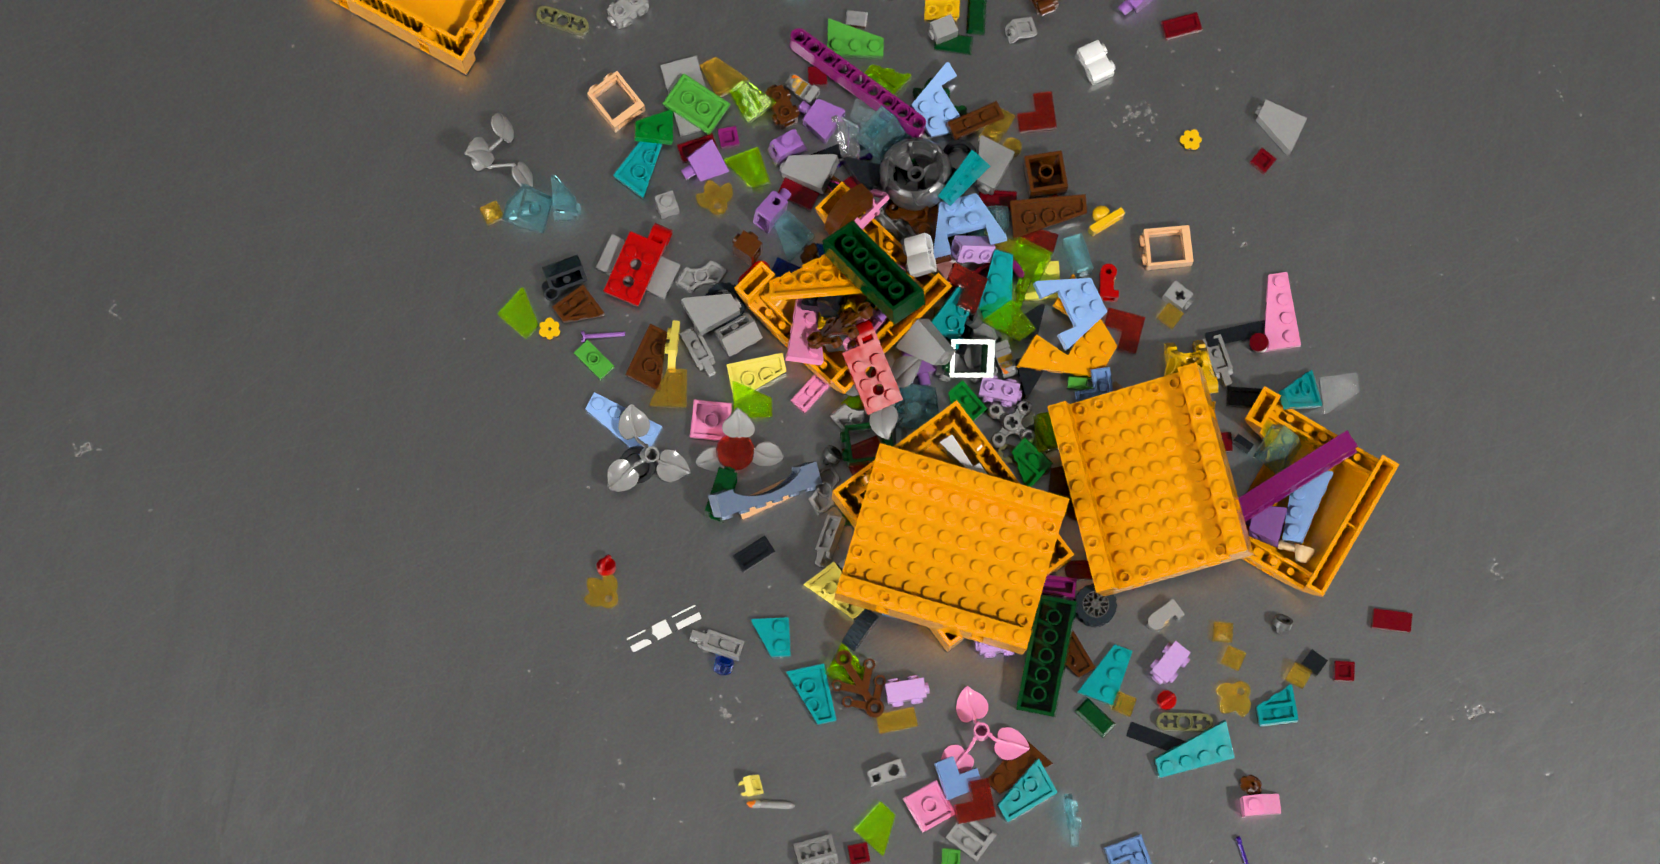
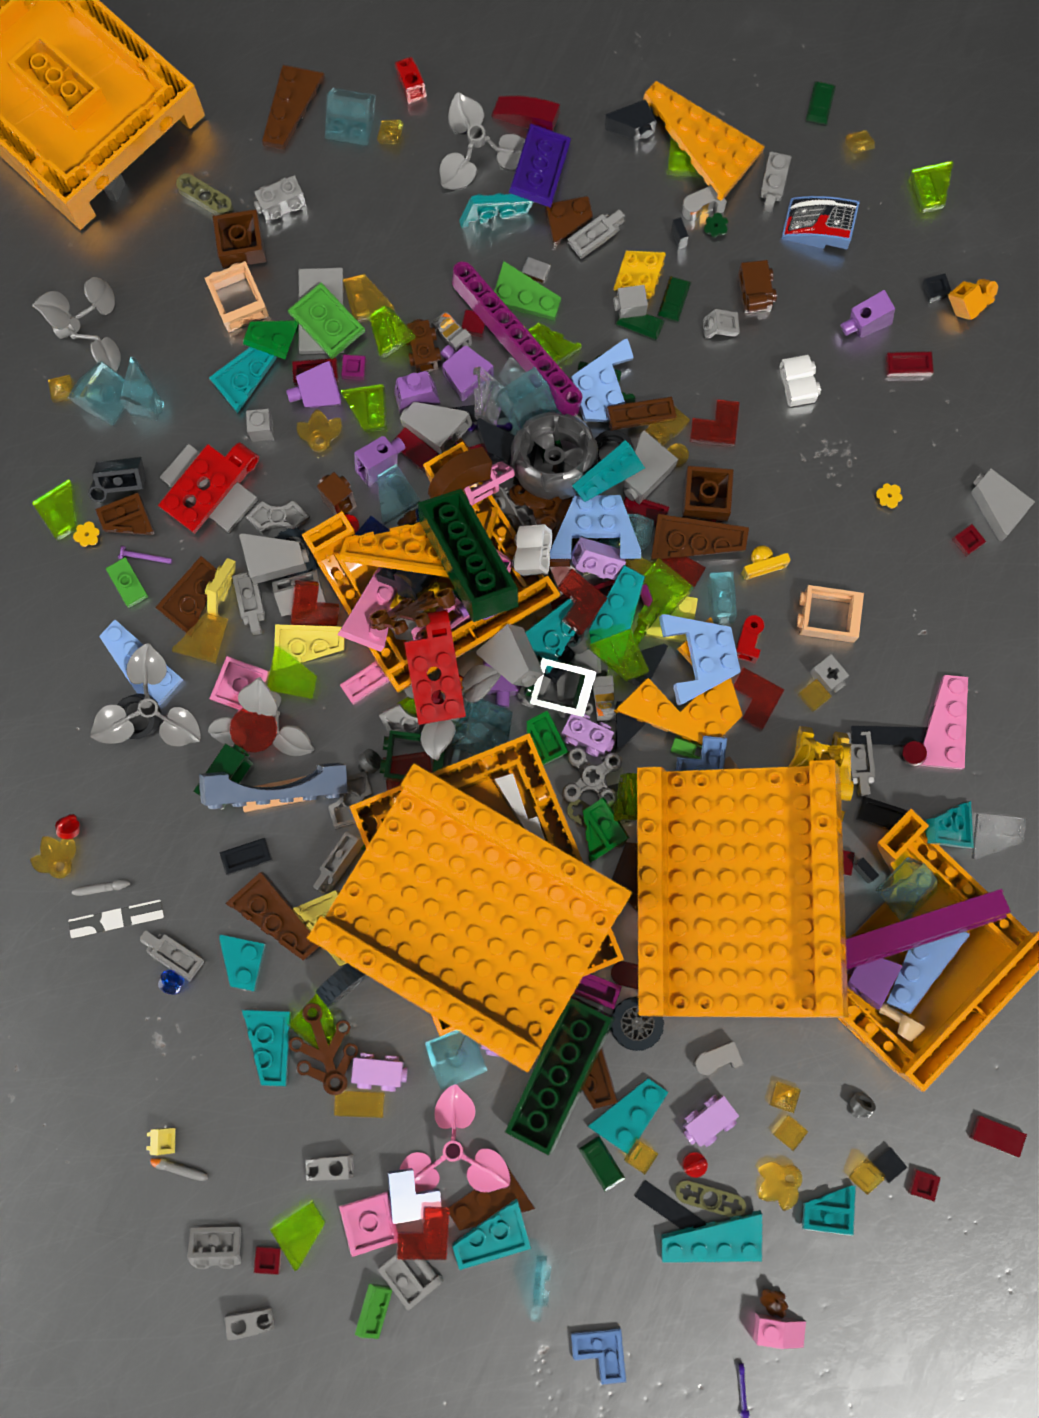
camera: 20 degrees right, 0 degrees up
none -> light grey piece [72,879,130,896]
none -> reddish brown slope [213,209,267,269]
none -> reddish brown wing [225,872,320,961]
none -> clear red tile [290,580,340,626]
none -> clear light blue slope [425,1030,488,1090]

